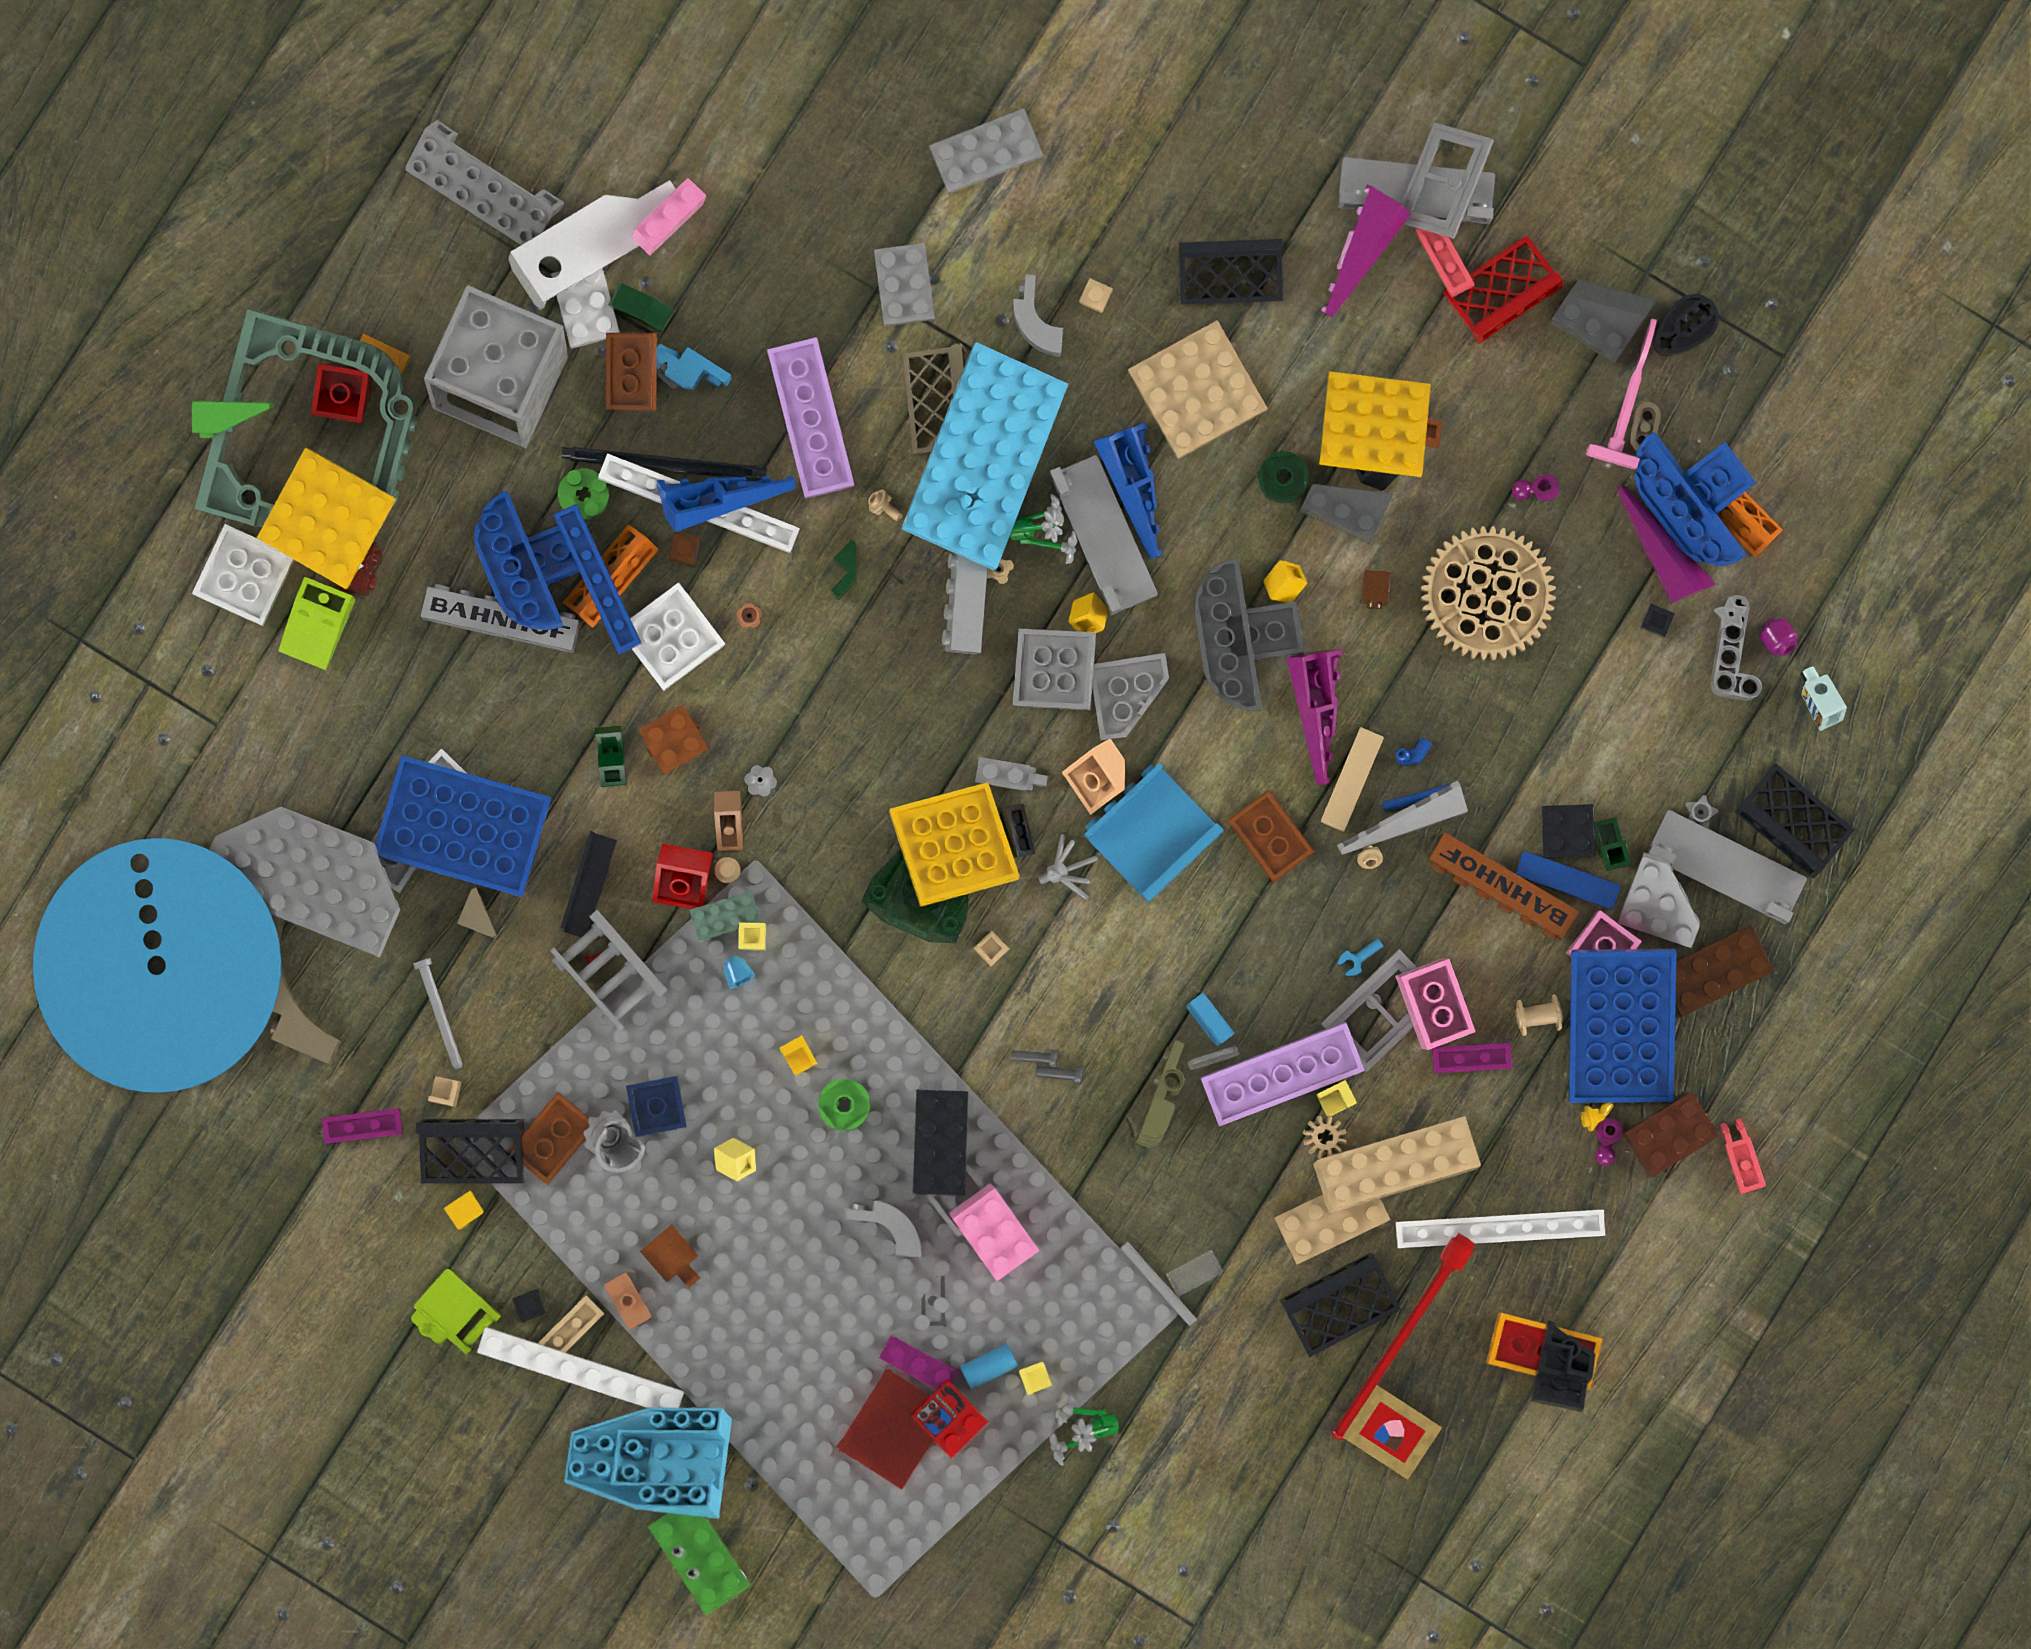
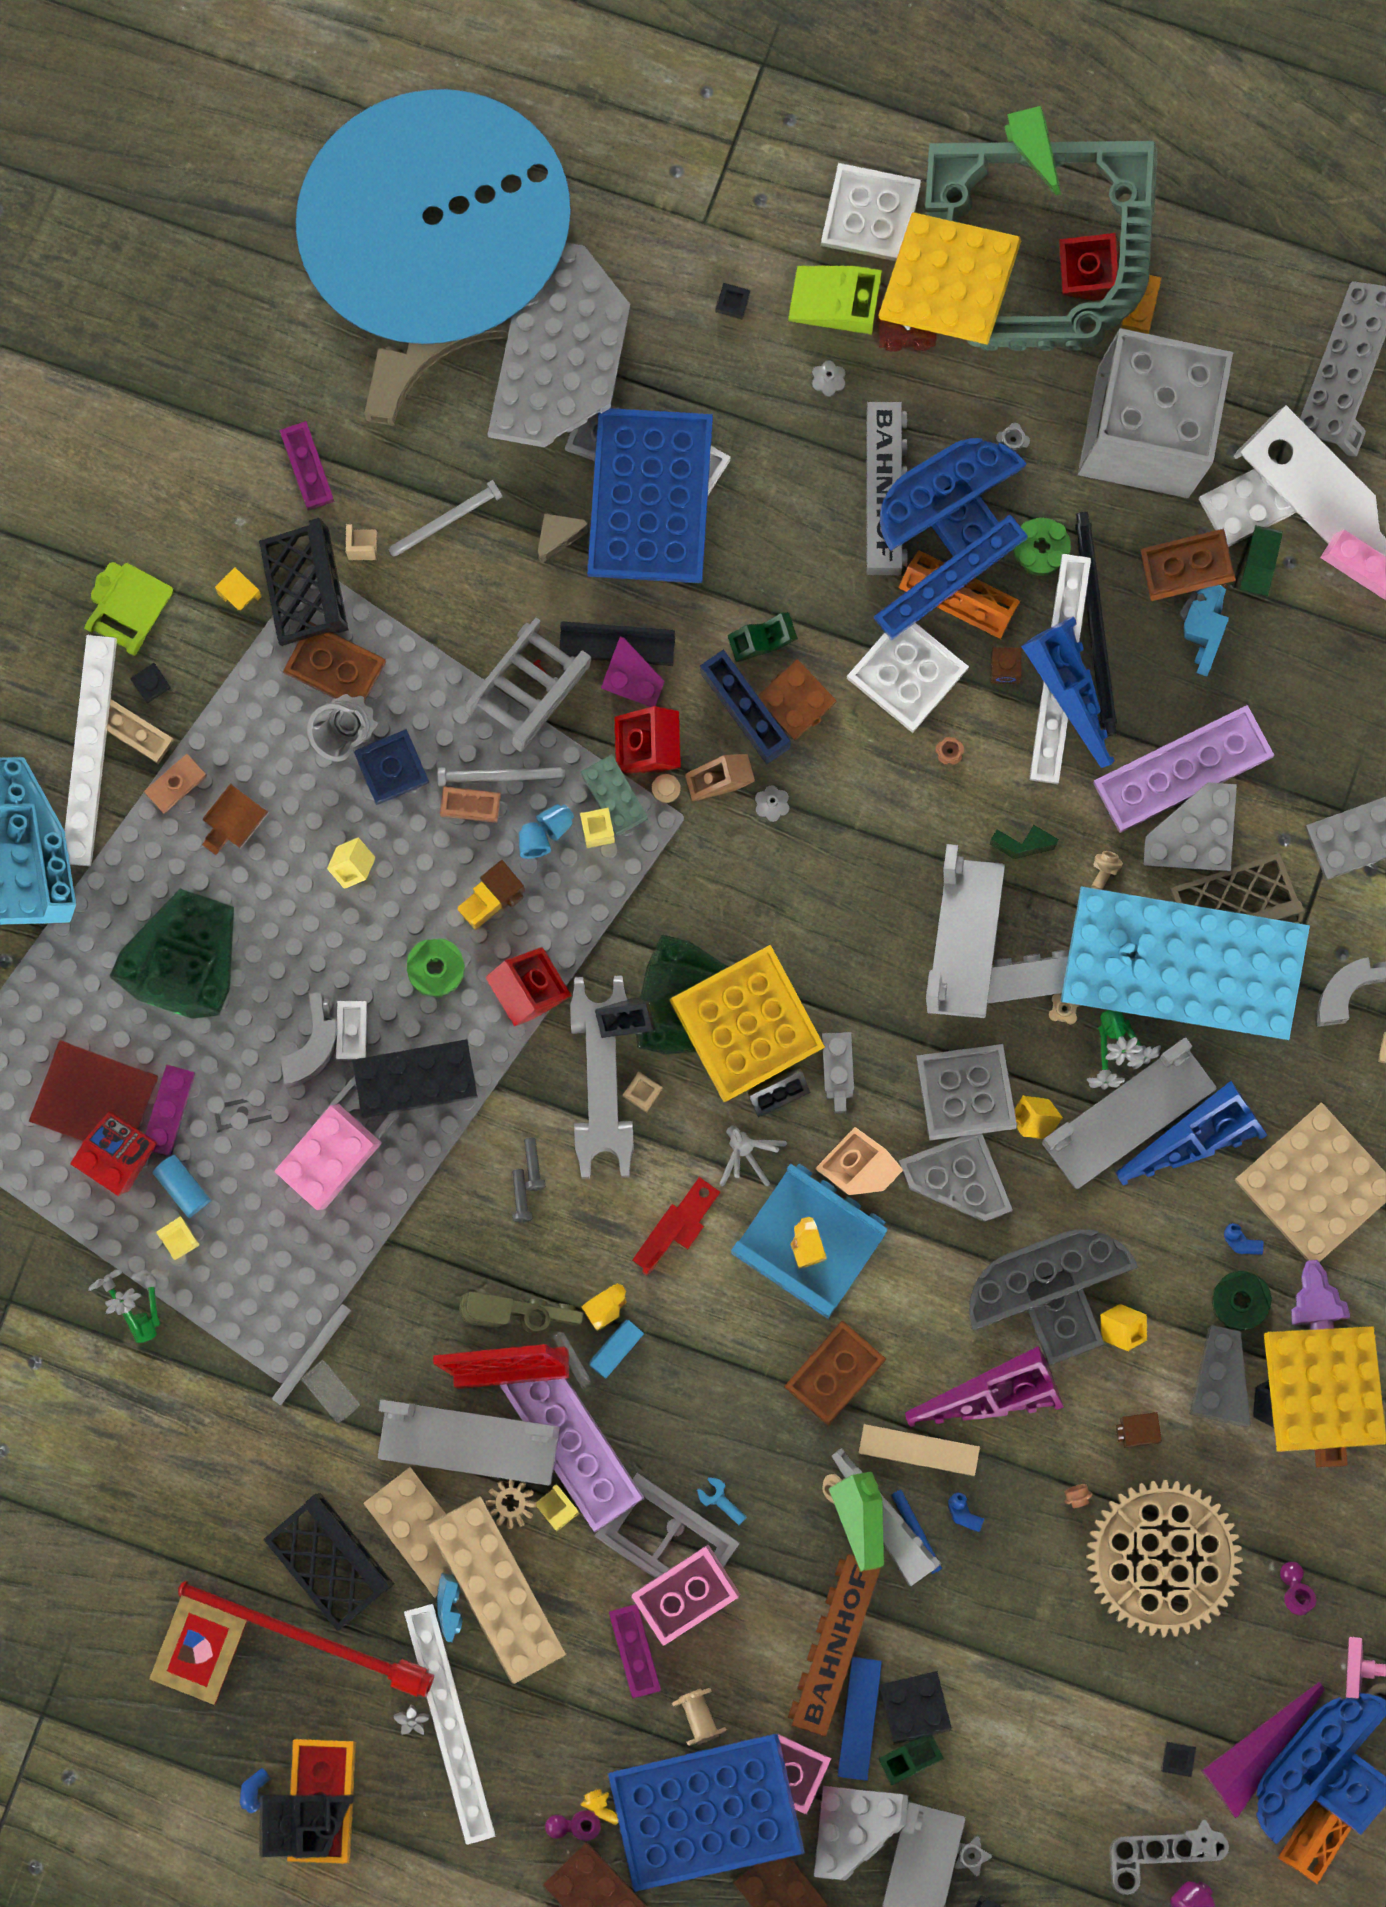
camera: 85 degrees right, 5 degrees down
none -> clear green wedge [110,888,234,1019]
none -> blue arm [239,1767,271,1813]
none -> white plate [336,1001,367,1061]
none -> light grey bracket [378,1400,560,1485]
none -> light grey plant [394,1704,430,1735]
none -> red fence [433,1344,569,1389]
none -> dark azure slope [437,1573,463,1642]
none -> light grey bar [438,767,565,788]
none -> nougat plate [440,786,501,823]
none -> reddish brown brick [479,860,525,909]
none -> red slope [485,947,572,1026]
none -> dark azure hat [519,822,551,859]
none -> light grey piece [570,976,634,1179]
none -> yellow rock [581,1283,626,1332]
none -> black slope [595,997,655,1038]
none -> magenta wing [601,636,665,707]
none -> red piece [632,1177,721,1277]
none -> dark blue brick [700,649,791,764]
none -> black plate [716,283,751,320]
none -> yellow rock [790,1217,827,1269]
none -> light grey plant [812,361,845,396]
none -> bright green slope [828,1471,884,1571]
none -> light grey bracket [926,844,1005,1018]
none -> light grey plate [996,423,1030,453]
none -> nougat plate [1064,1484,1093,1508]
none -> light grey plate [1144,783,1237,871]
none -> blue arm [1224,1223,1263,1255]
none -> medium lavender rock [1291,1260,1350,1330]

